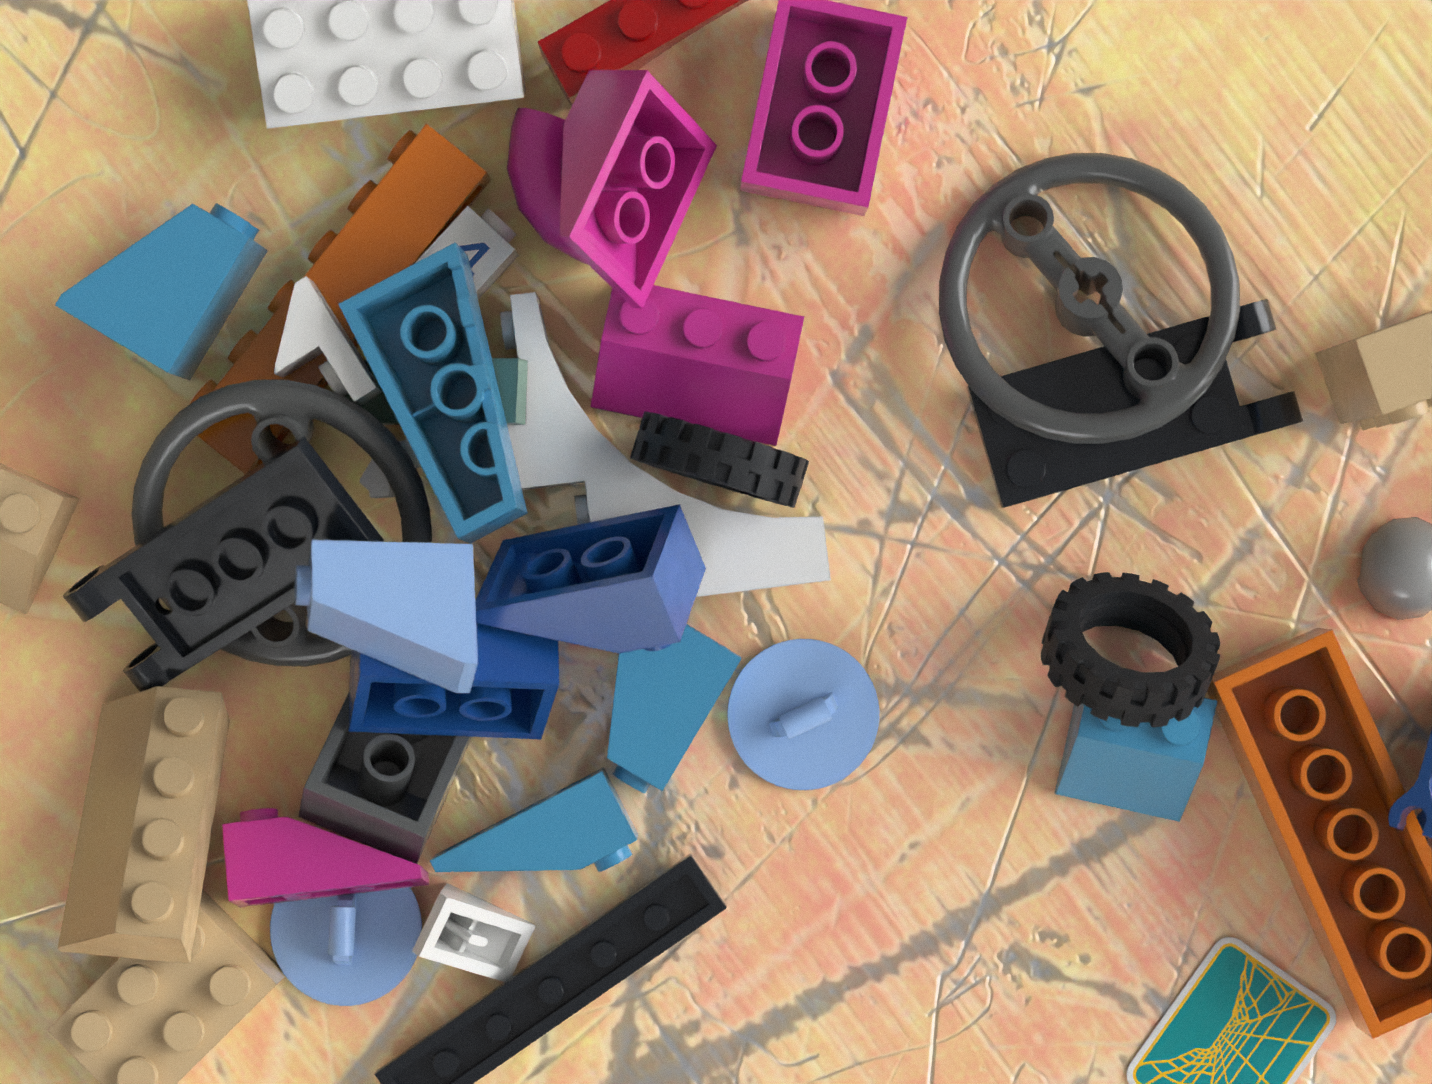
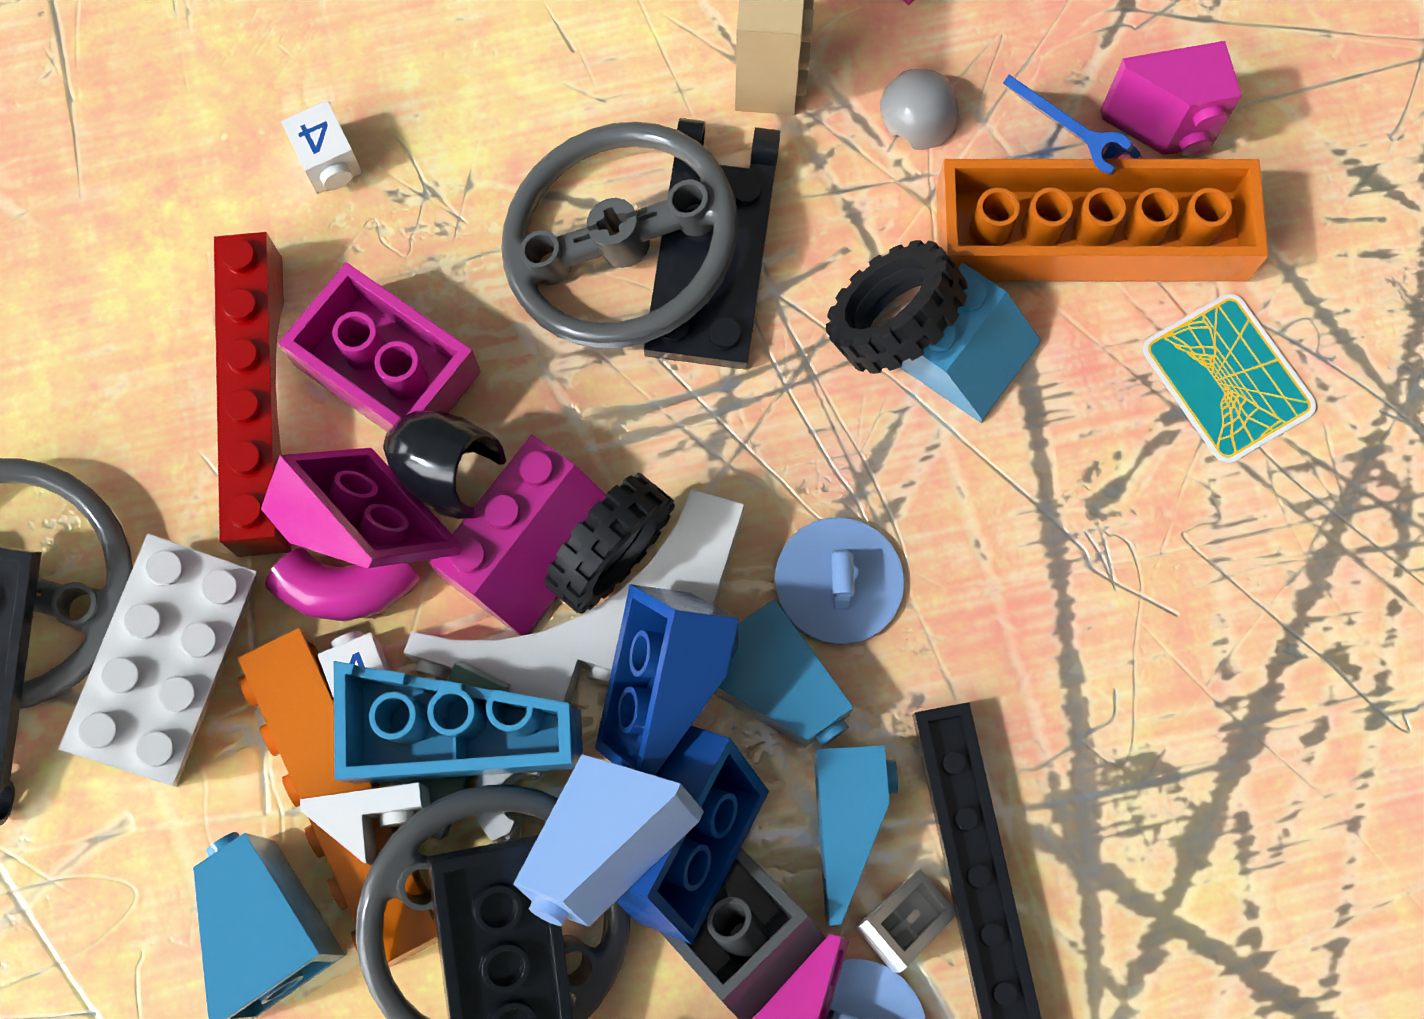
camera: 65 degrees left, 15 degrees down
none -> black piece [383,411,507,519]

